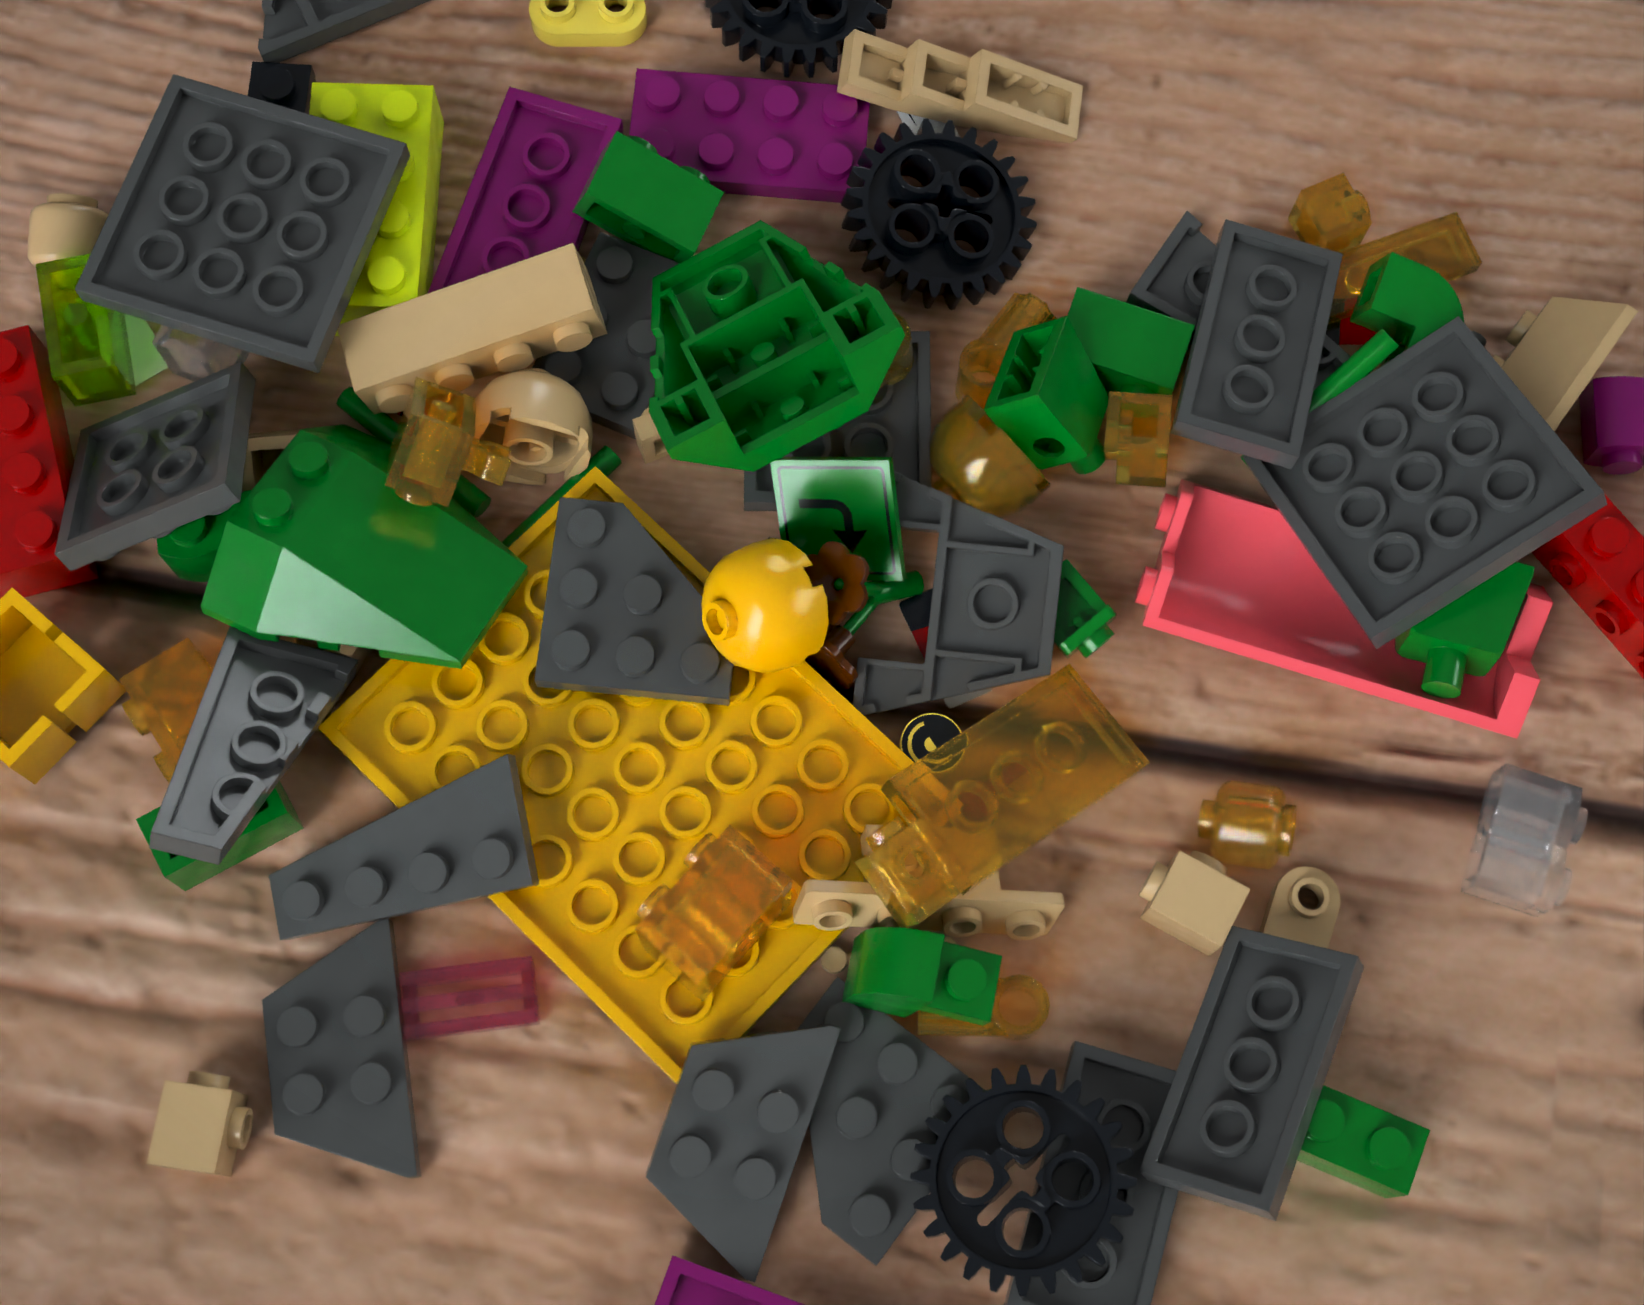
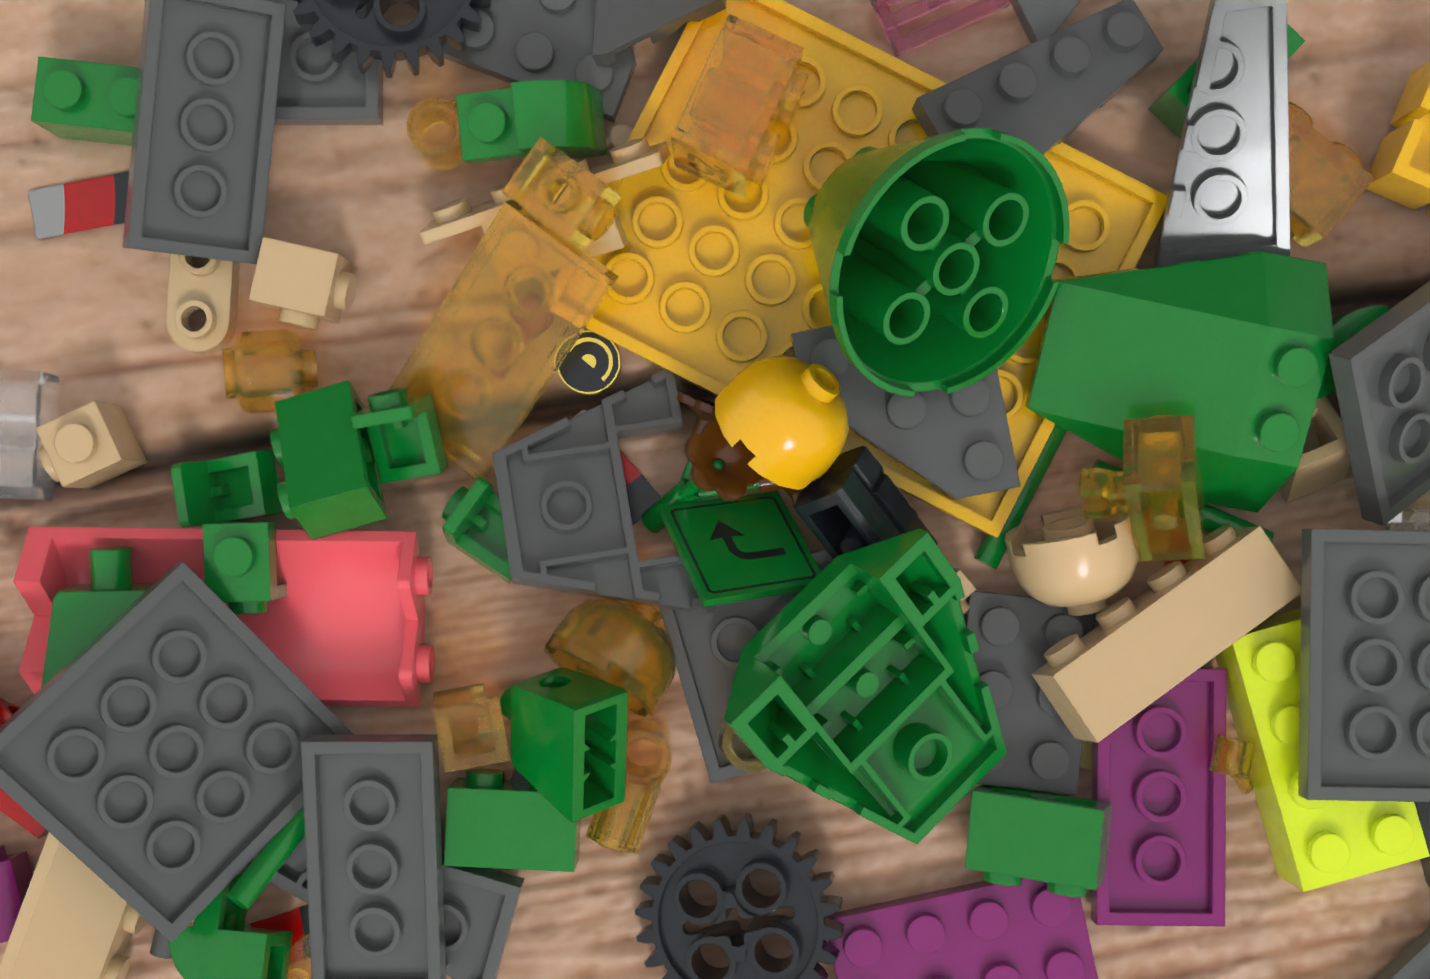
camera: 170 degrees right, 15 degrees up
none -> sticker [28,171,129,239]
none -> tan brick [35,400,147,489]
none -> green bracket [171,450,282,528]
none -> green bracket [203,521,287,614]
none -> green brick [270,380,387,540]
none -> green bracket [350,387,449,484]
none -> black brick [793,445,938,559]
none -> green cone [804,128,1070,397]
none -> clear yellow hand [1209,735,1255,794]

